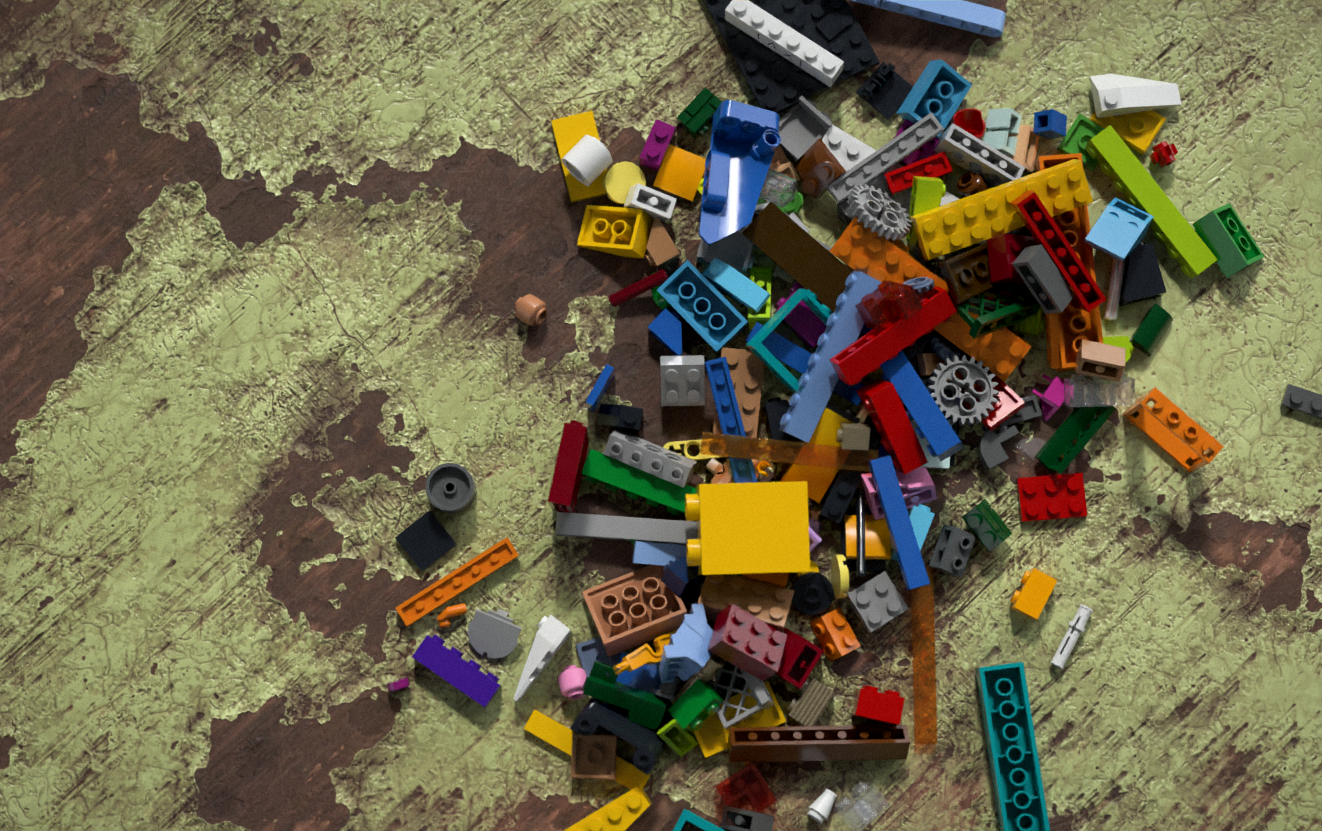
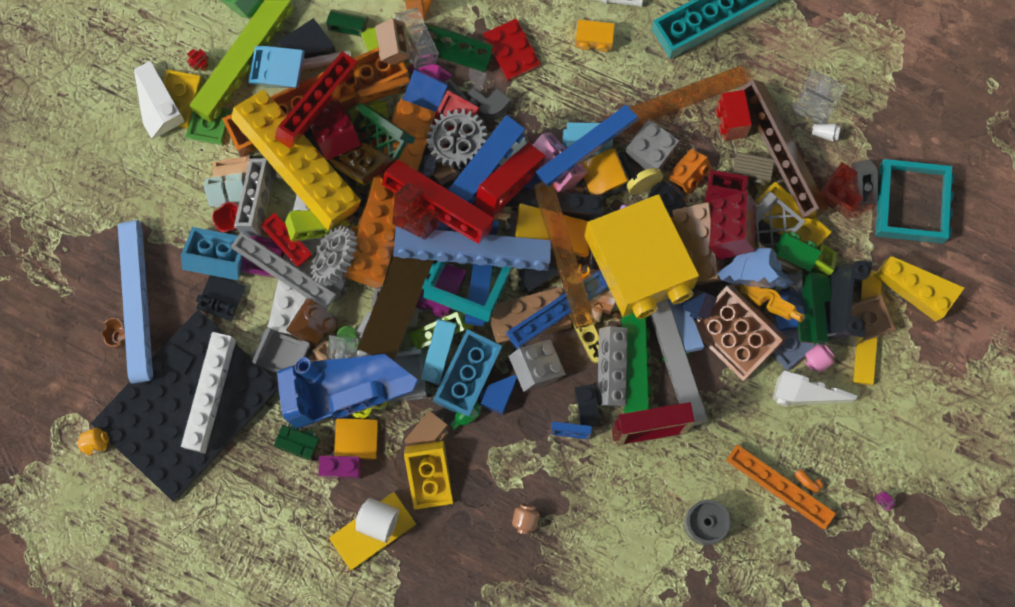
camera: 110 degrees left, 5 degrees down
black tile [395,510,457,572] -> none
dark purple brick [412,634,502,707] -> none
light grey piece [467,609,522,659] -> none
light yellow tile [603,161,646,205] -> none
dark red axle [608,270,668,307] -> none
white brick [624,183,677,222] -> none
dark tan brick [836,423,870,450] -> none
black bar [856,493,866,577] -> none
sand blue gear [899,277,935,296] -> none
dark grey brick [929,525,976,577] -> none
reddish brown head [957,172,989,198] -> none
dark green brick [962,499,1013,552] -> none
dark grey brick [1012,245,1075,314] -> none
blue brick [1033,109,1067,139] -> none
none -> blue tile [403,69,449,114]

